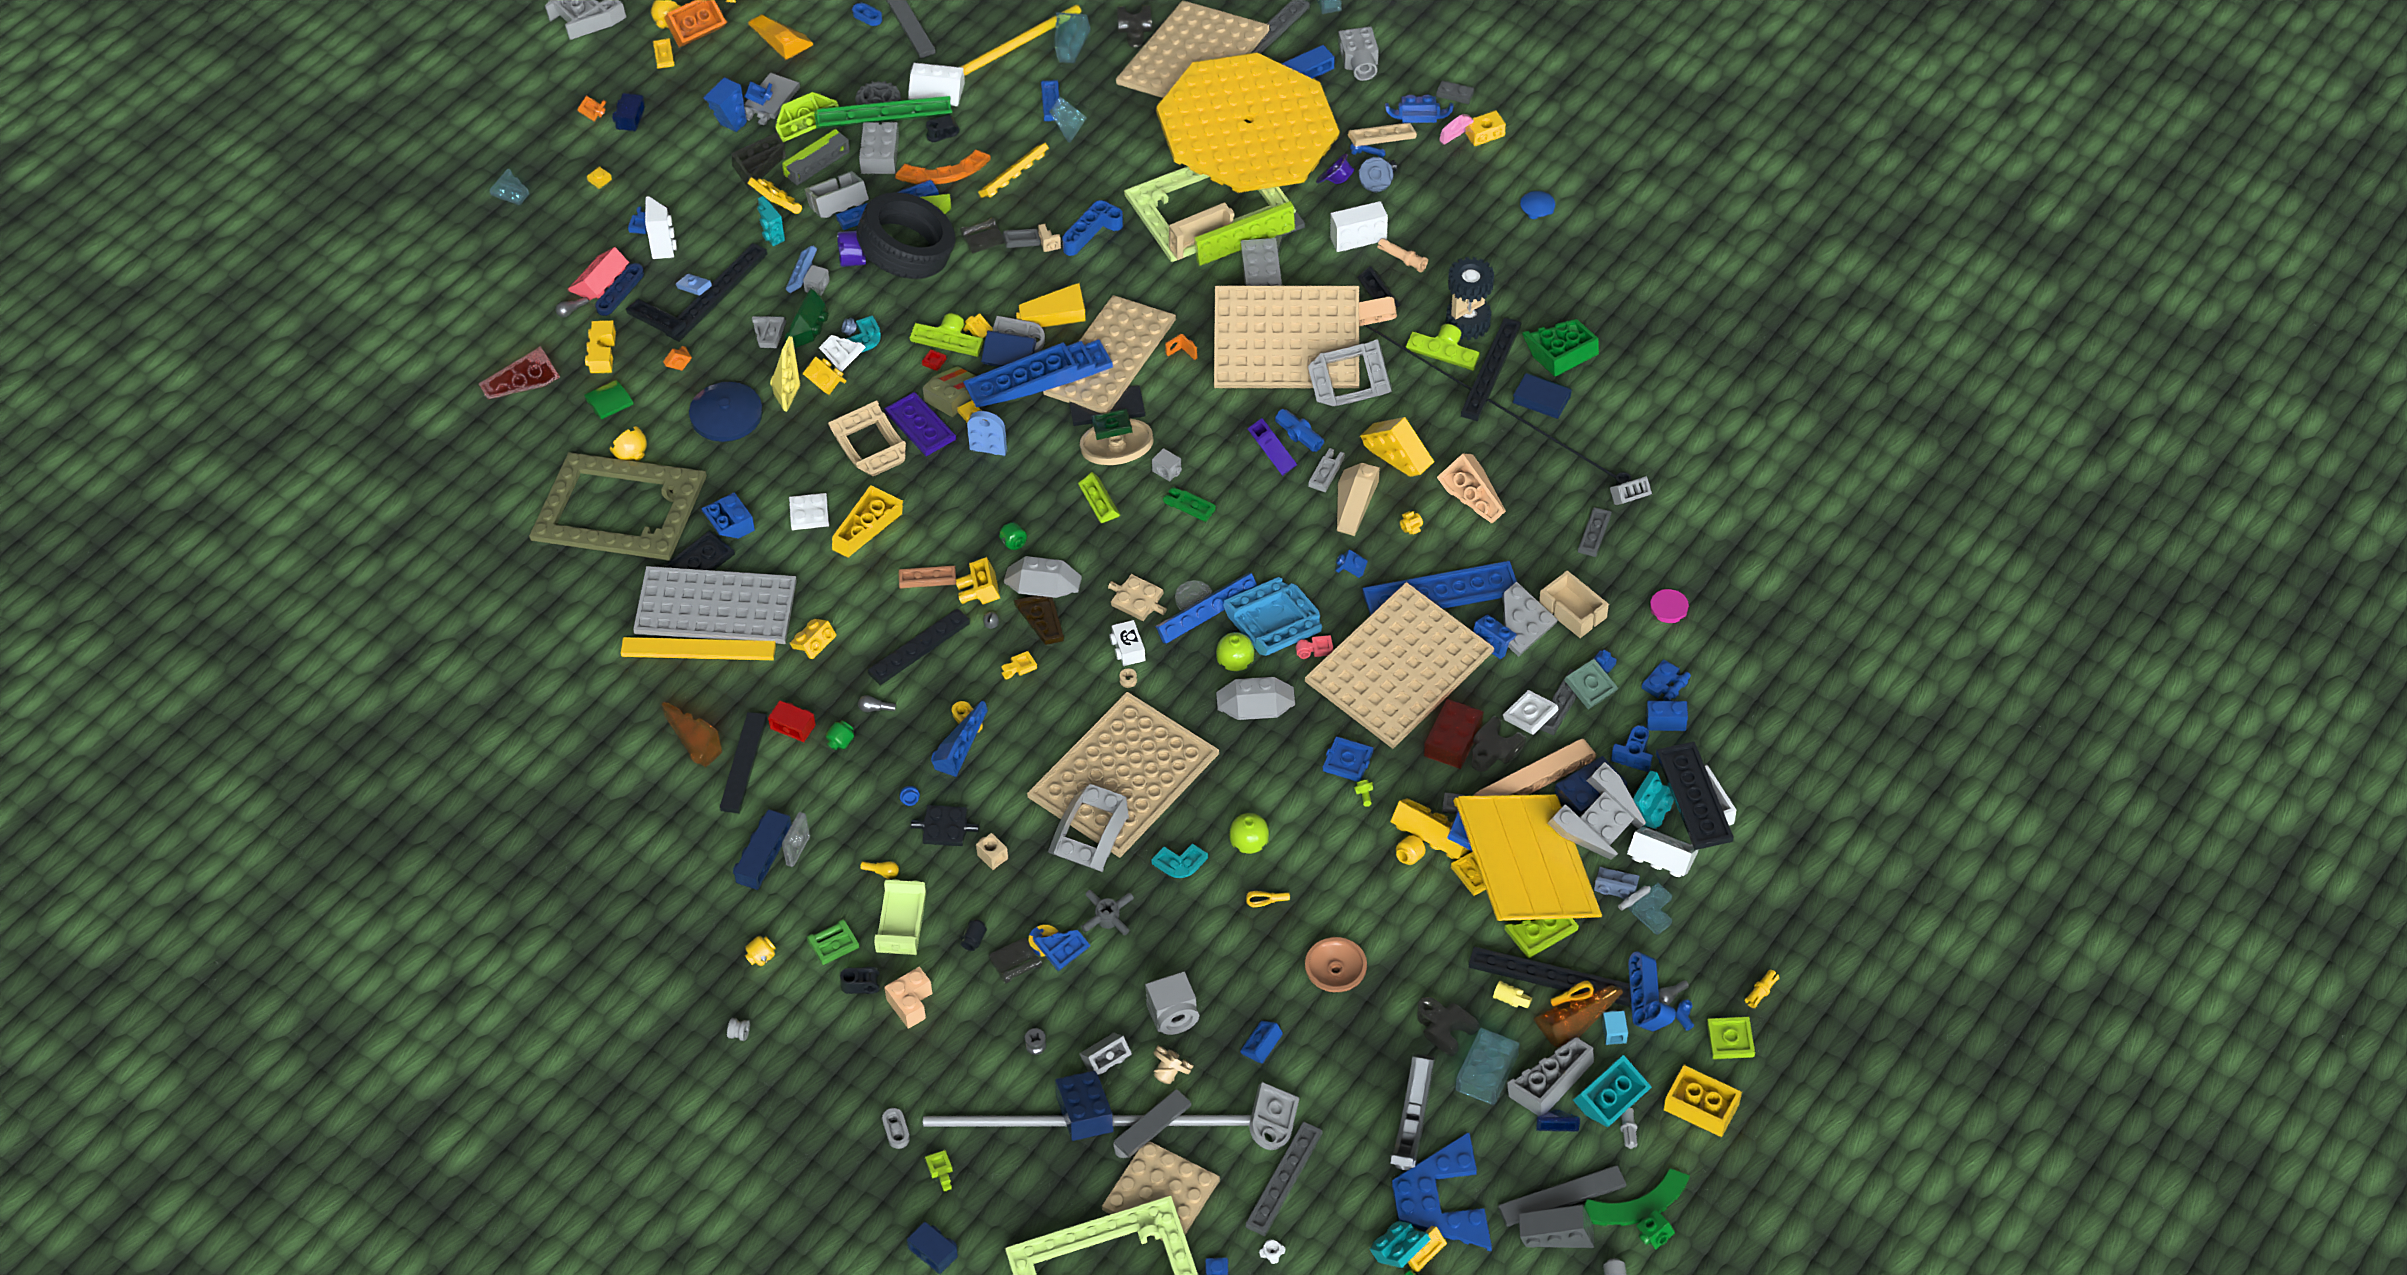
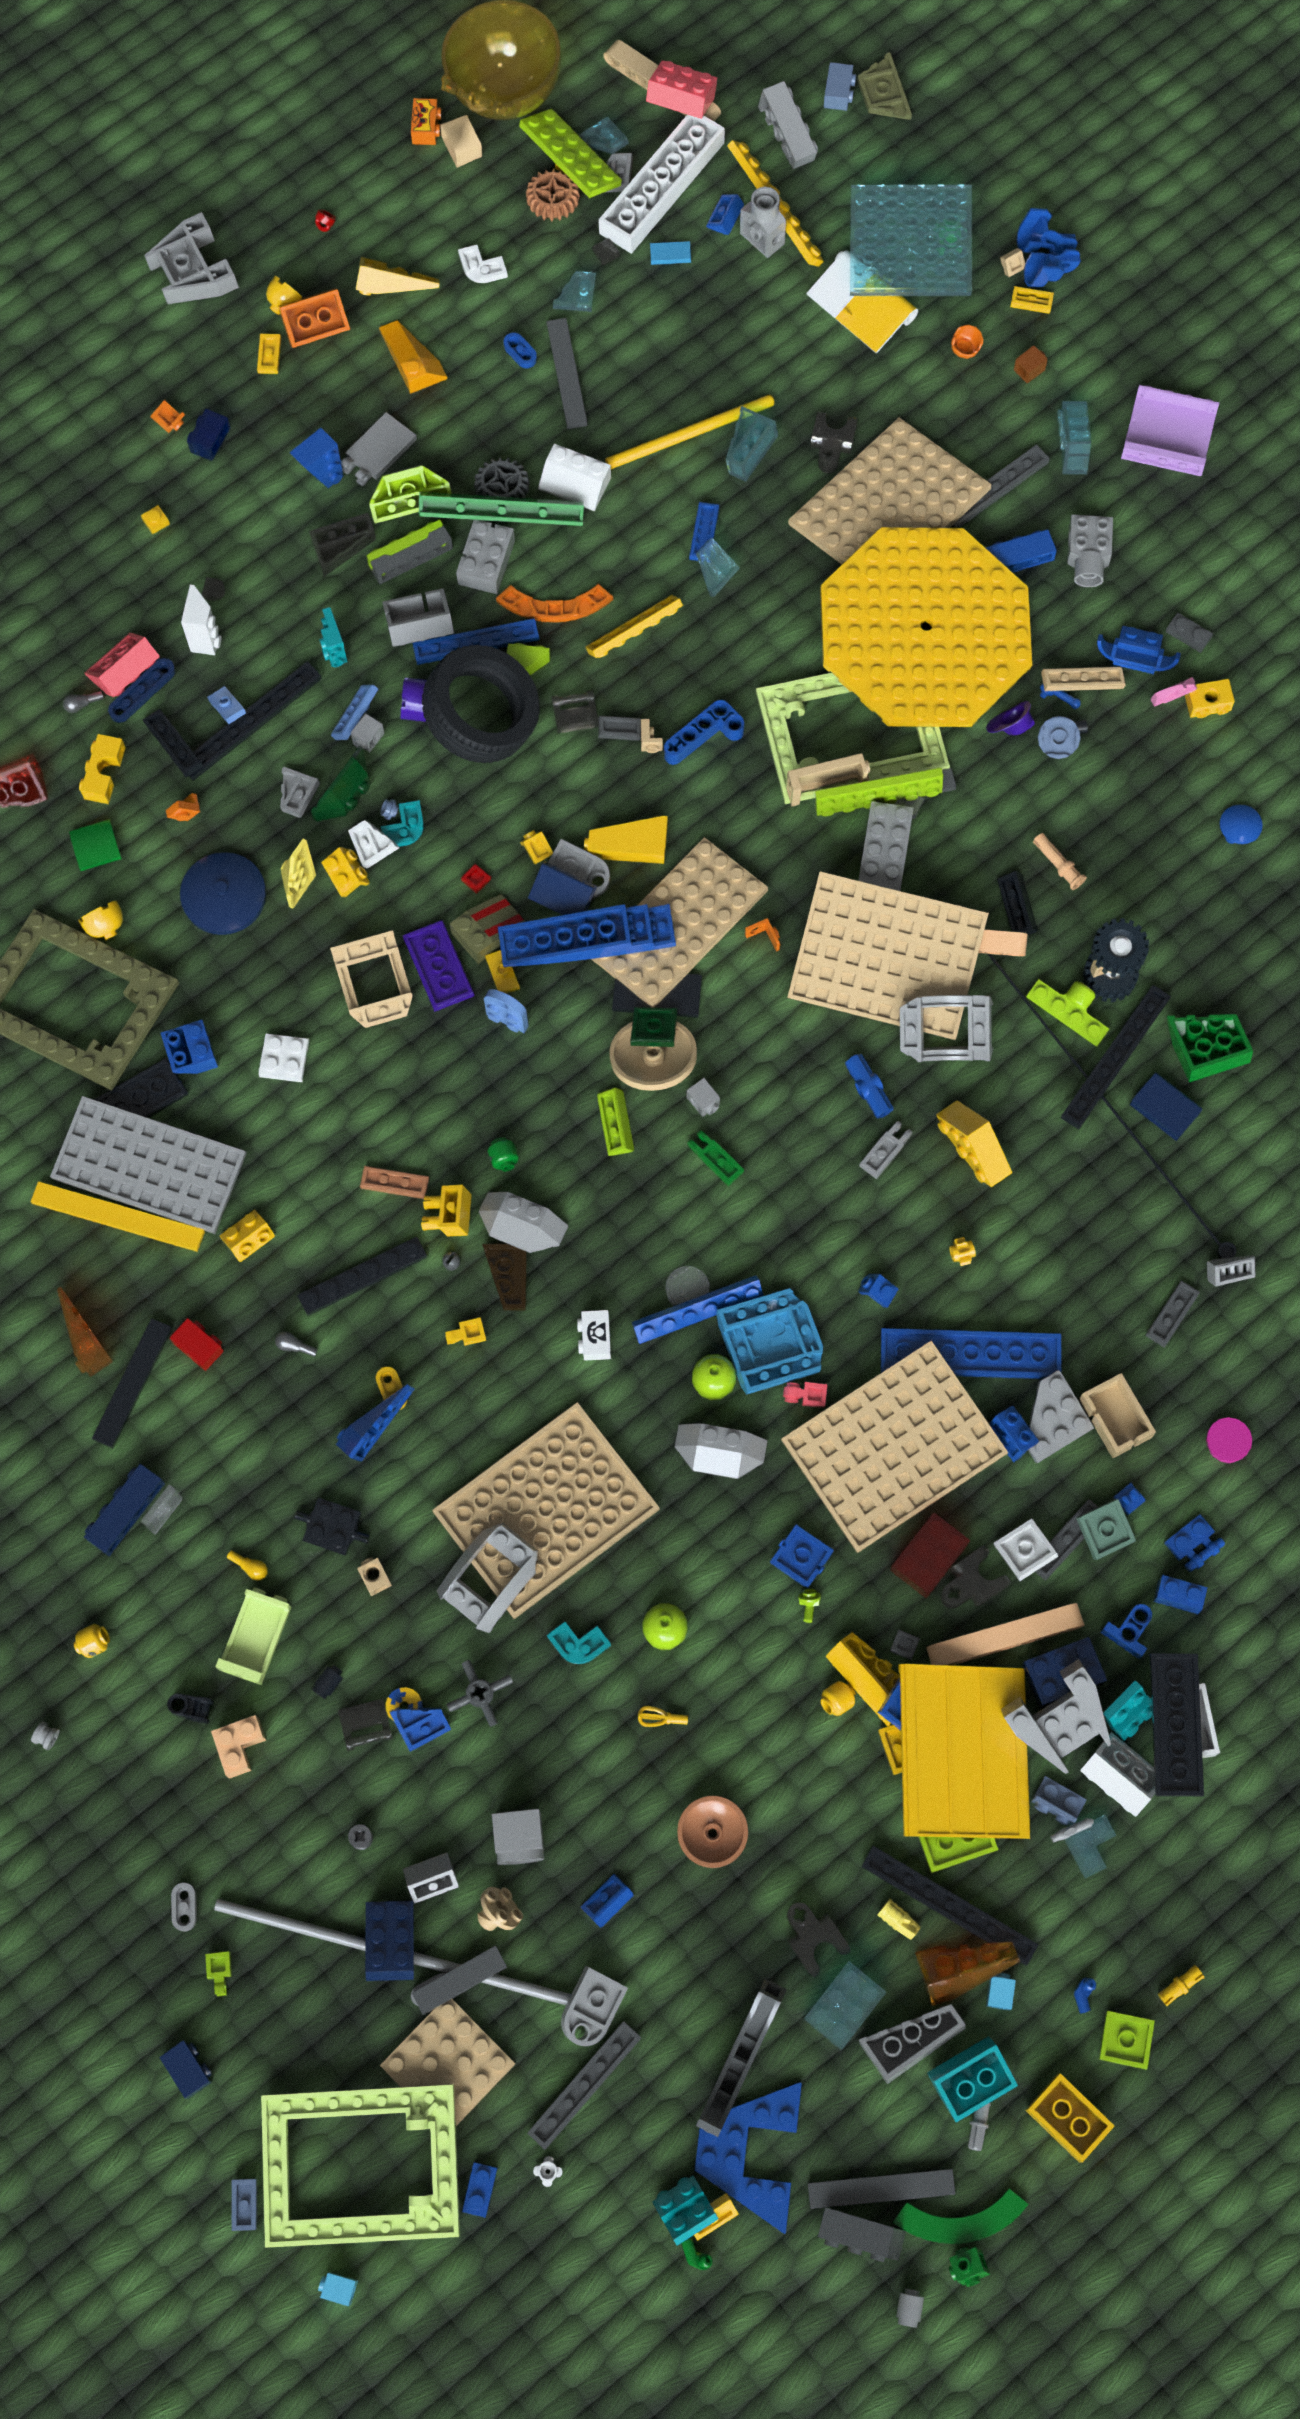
camera: 15 degrees right, 20 degrees up
clear light blue wing [489,169,529,205] -> none
blue plate [628,207,647,234] -> none
blue bracket [744,82,773,106] -> none
yellow plate [748,177,802,214] -> none
bright green plate [806,919,859,965] -> none
green head [825,720,854,750] -> none
yellow wedge [832,485,903,558] -> none
blue plate [899,786,920,806] -> none
lime plate [910,313,984,357] -> none
black piece [926,115,960,142] -> none
tan plate [1108,574,1167,621] -> none
tan bush [1120,668,1137,688] -> none
dark purple slope [1248,418,1297,476] -> none
white brick [1330,201,1388,252] -> none
tan wedge [1337,463,1379,536] -> none
light nougat wedge [1437,454,1506,523] -> none
clear blue slope [1536,1109,1580,1132] -> none
yellow piece [1551,981,1594,1006] -> none
blue beam [1628,952,1676,1031] -> none
flat silver piece [1658,980,1689,1005] -> none

